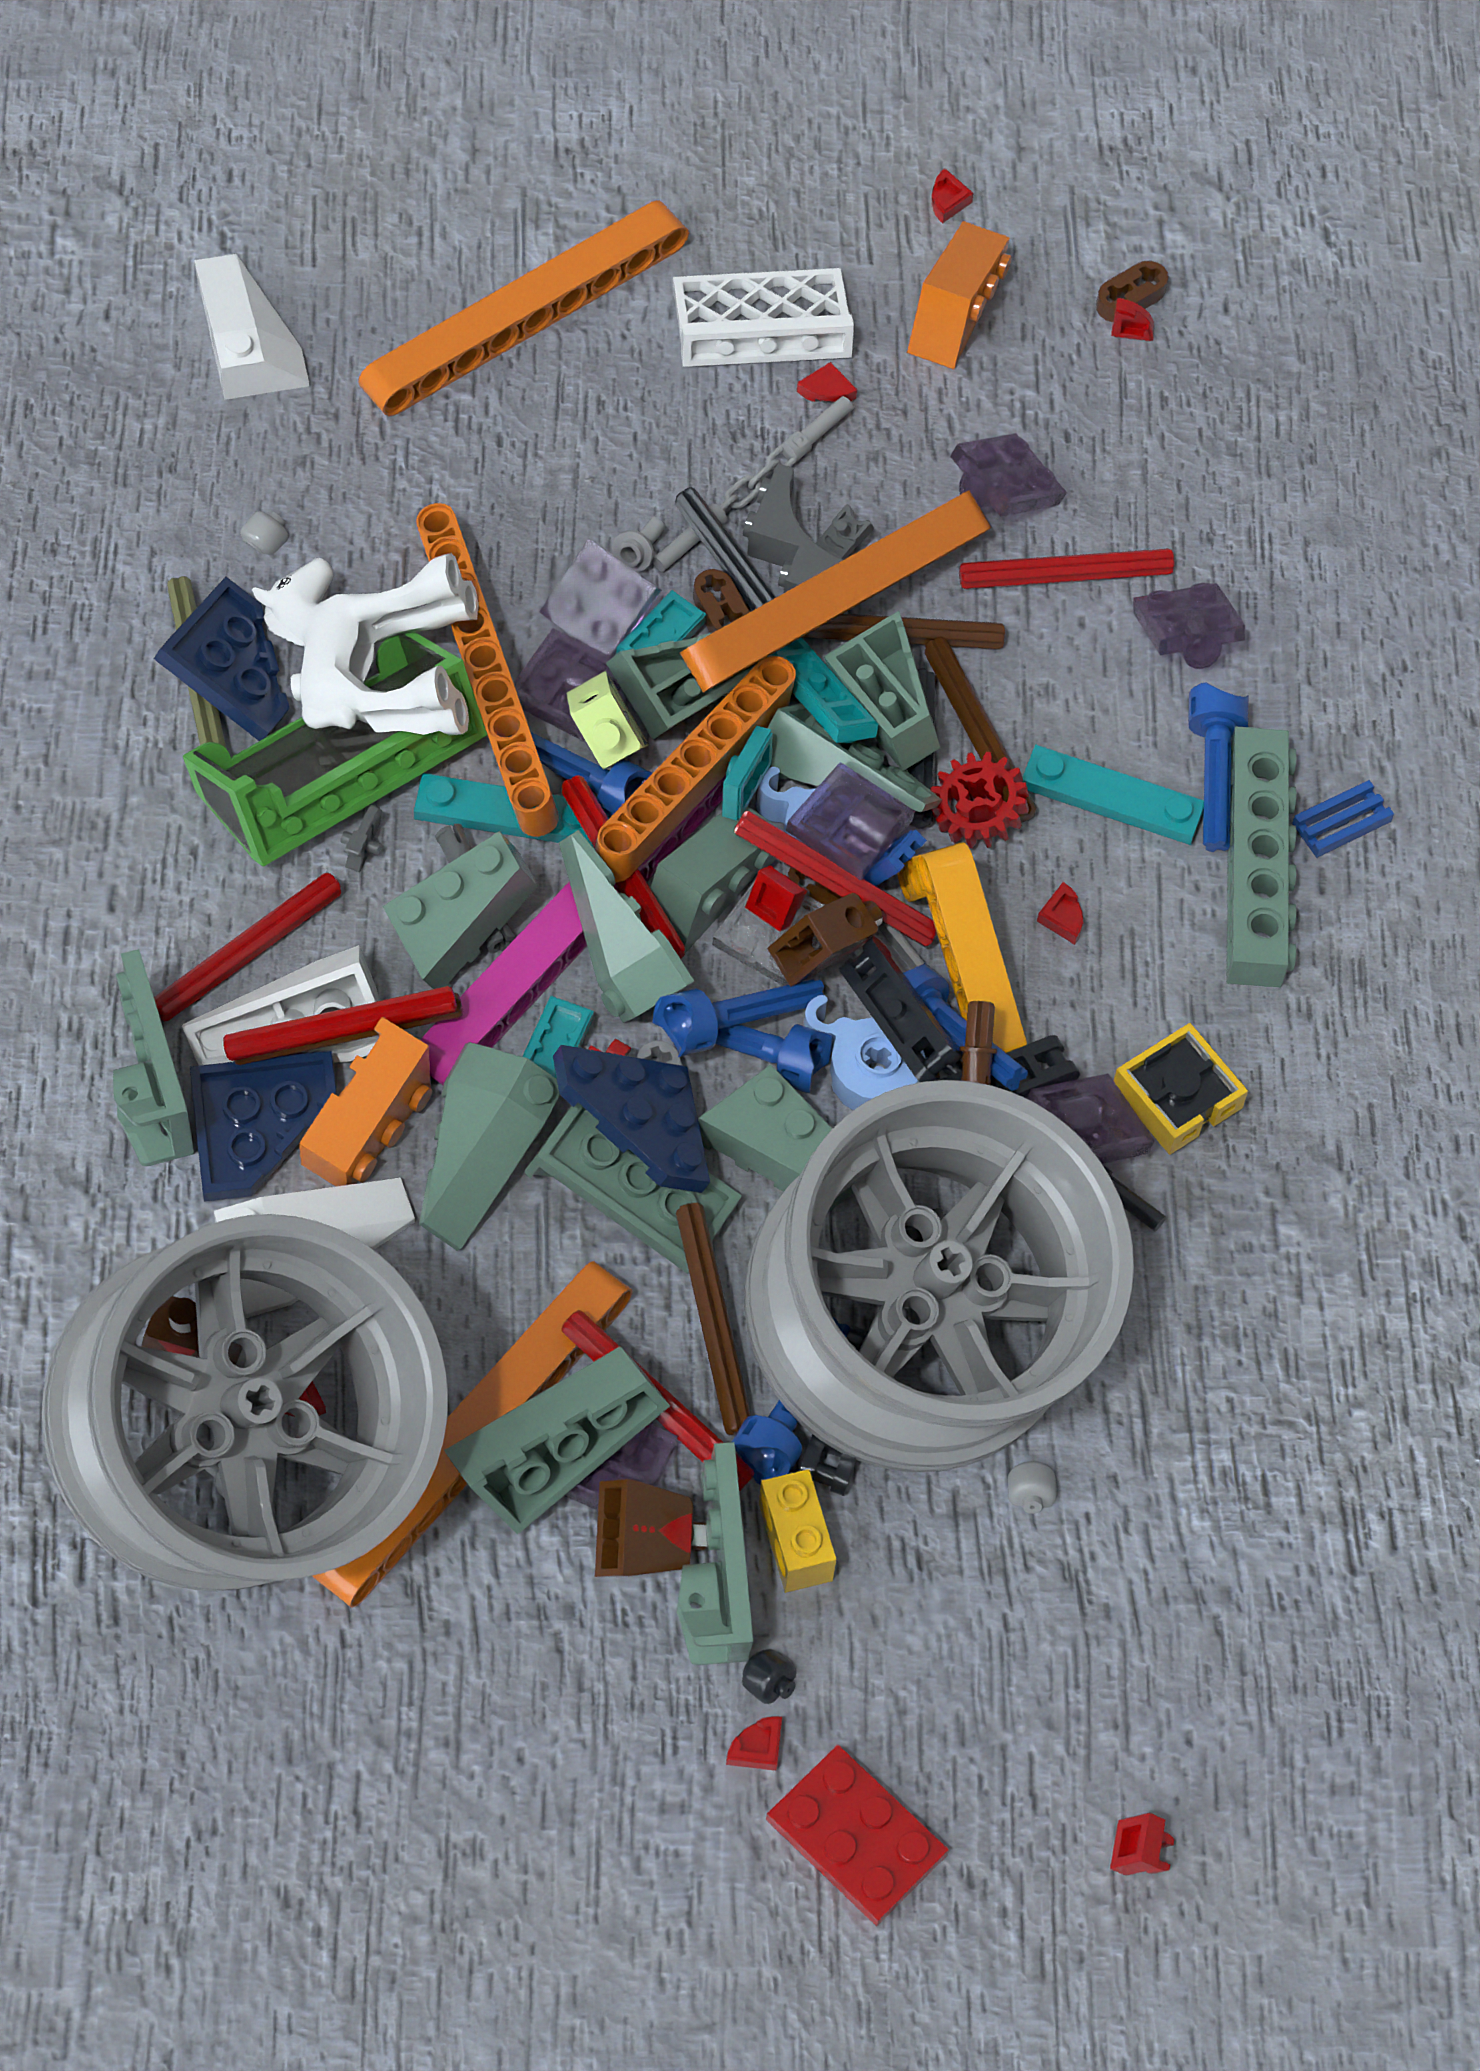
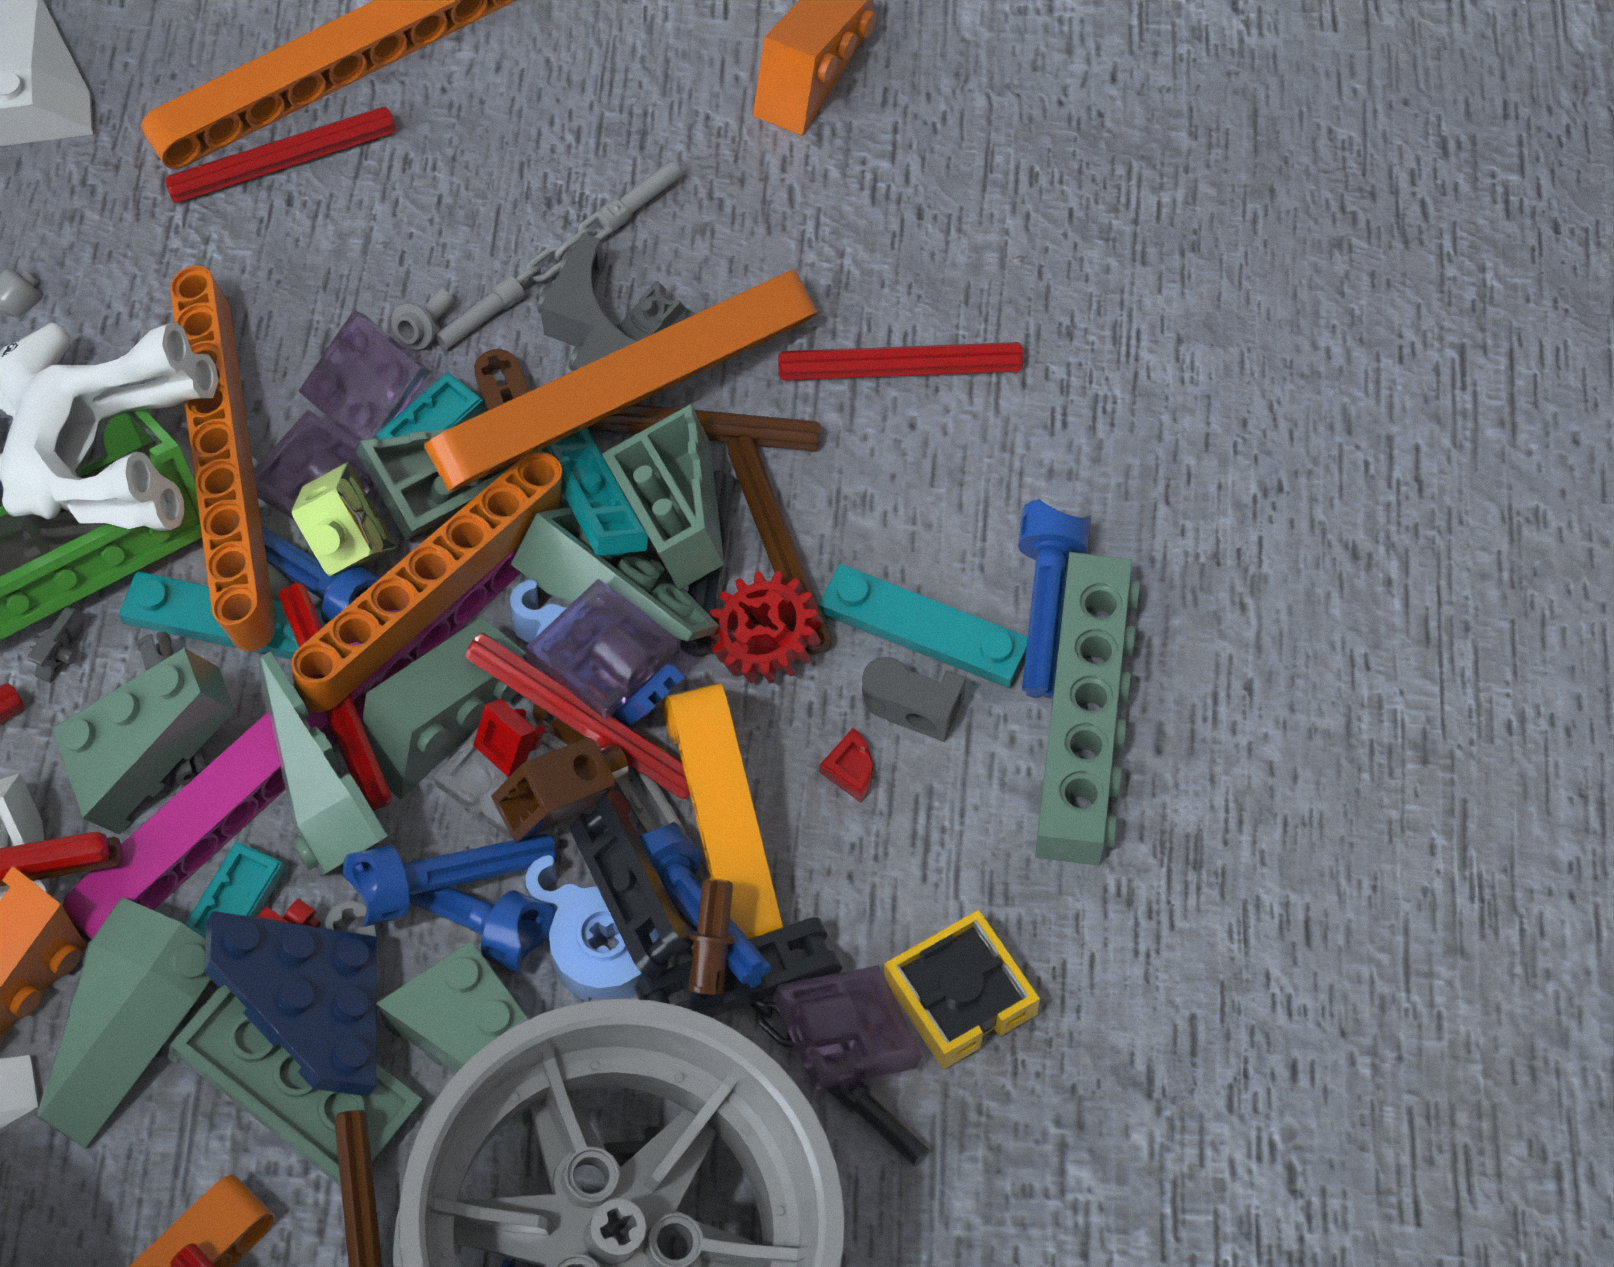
camera: 10 degrees right, 0 degrees up
white fence [673,268,854,367] -> none
black axle [675,487,775,611] -> none
teal plate [722,726,773,821] -> none
red tile [796,362,857,402] -> none
clear purple plate [950,433,1067,517] -> none
reddish brown beam [1096,261,1168,322] -> none
red tile [1111,298,1154,341] -> none
clear purple plate [1133,583,1245,669] -> none
blue tile [1292,780,1394,858] -> none
none -> red axle [165,106,395,203]
none -> dark grey leg [862,657,966,742]

